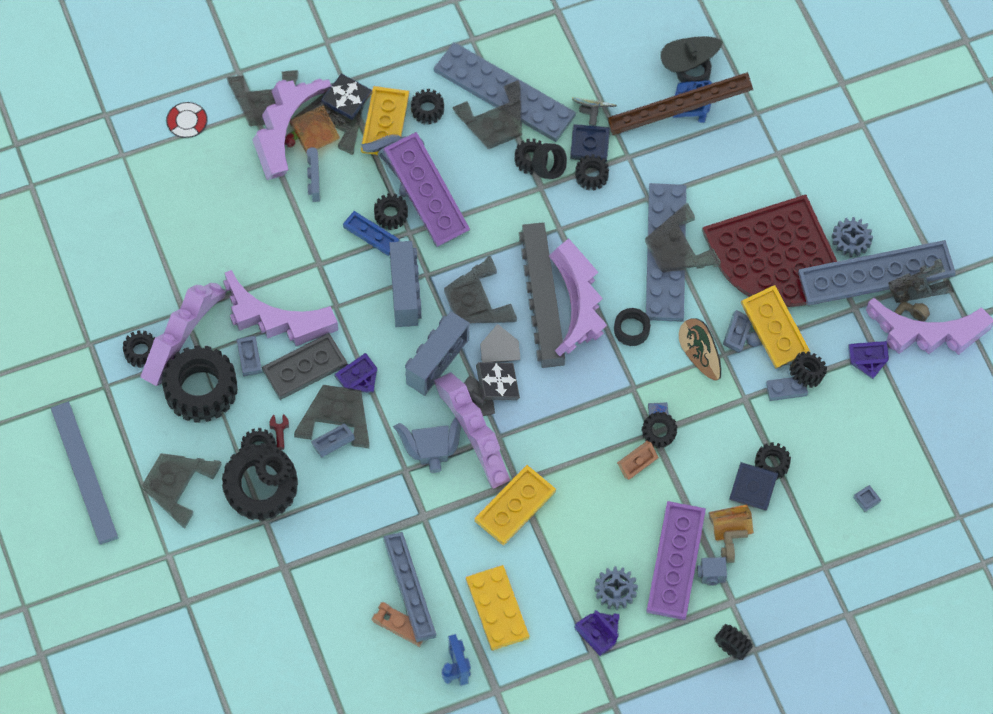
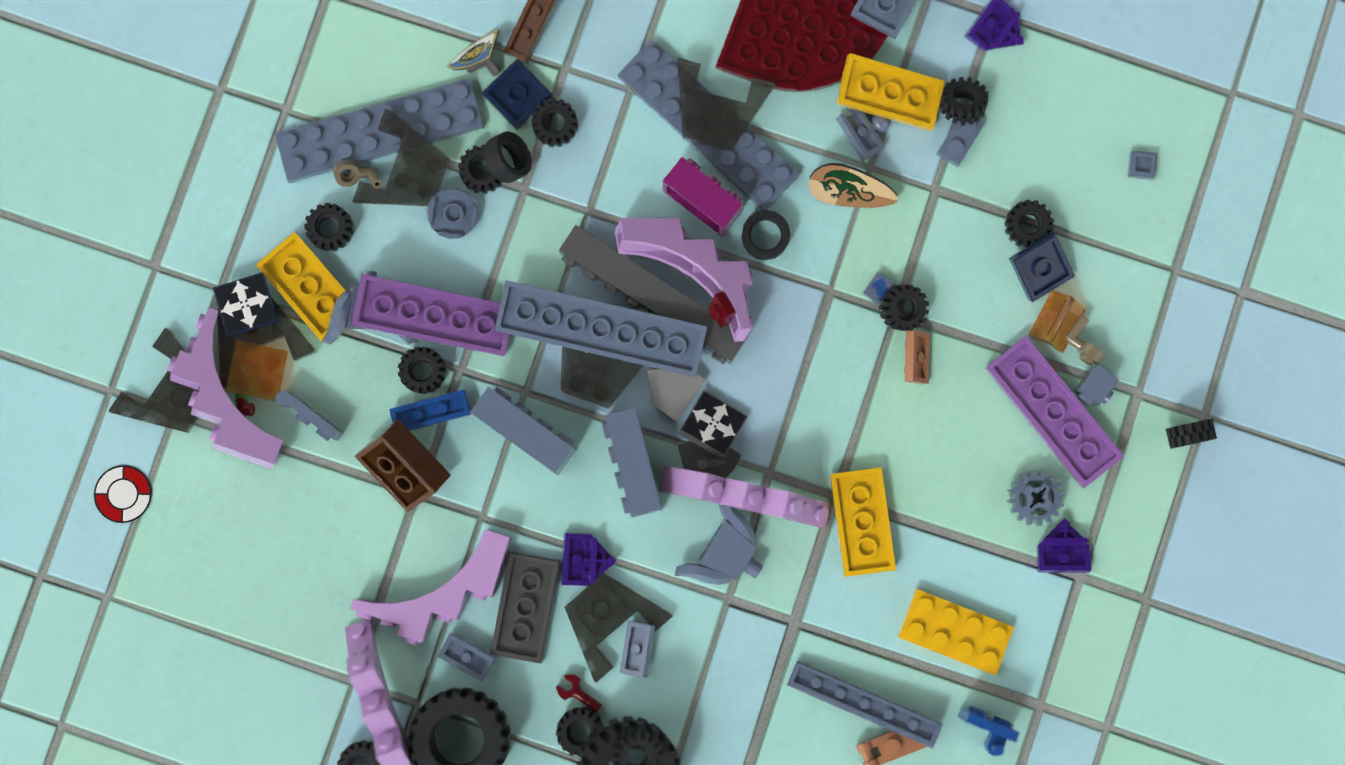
camera: 50 degrees left, 20 degrees up
none -> dark tan plate [333,160,382,189]
none -> reddish brown slope [354,419,451,512]
none -> sand blue tile [427,188,478,239]
none -> sand blue plate [494,280,708,377]
none -> magenta piece [663,157,743,237]
none -> dark red plate [708,291,736,328]

